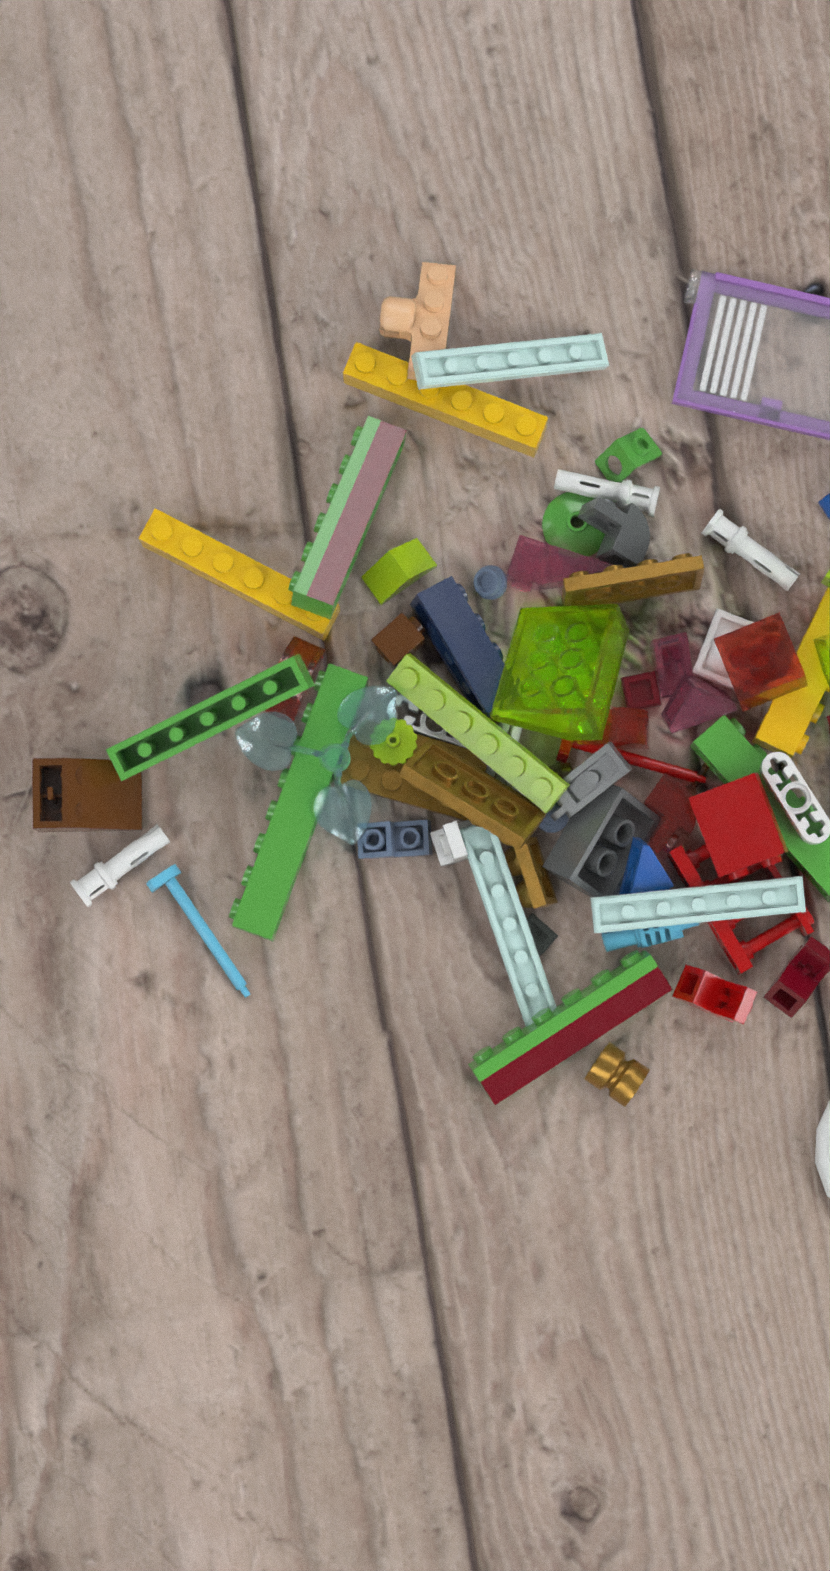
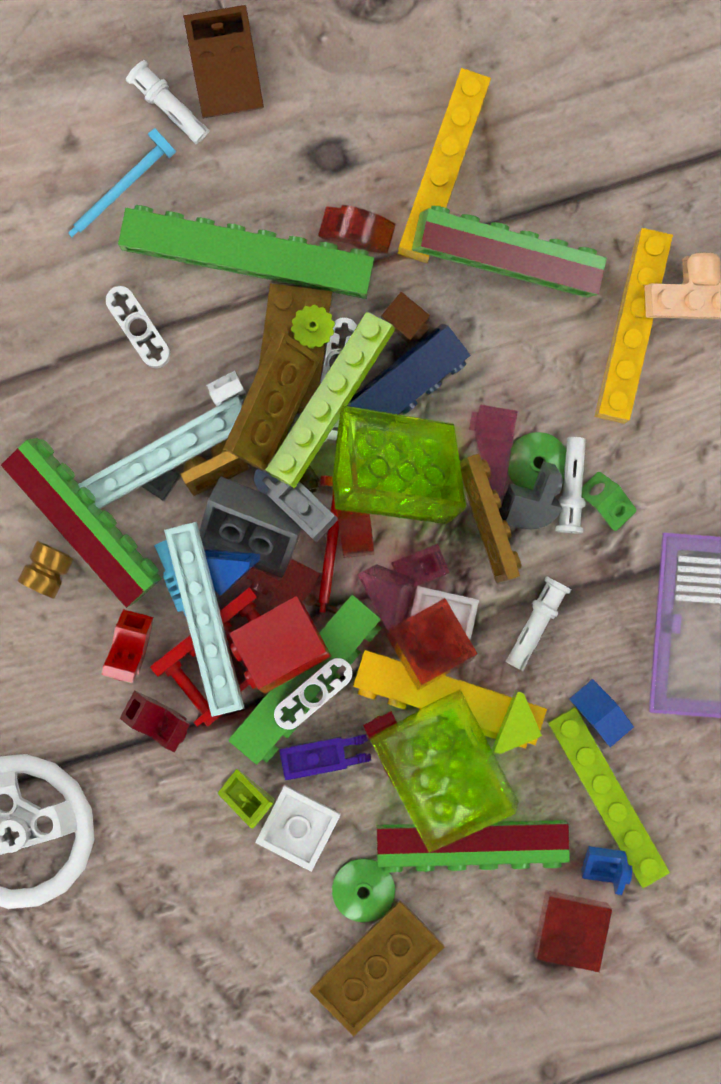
camera: 80 degrees right, 5 degrees up
bright green brick [106,654,315,781] -> none
clear light blue plant [235,686,397,845] -> none
sand blue slope [357,820,433,859] -> none
lime slope [361,538,437,605] -> none
light aqua tile [411,333,609,390] -> none
sand blue plate [473,565,507,600] -> none
dark red tile [620,671,662,713] -> none
none -> white beam [106,286,171,368]

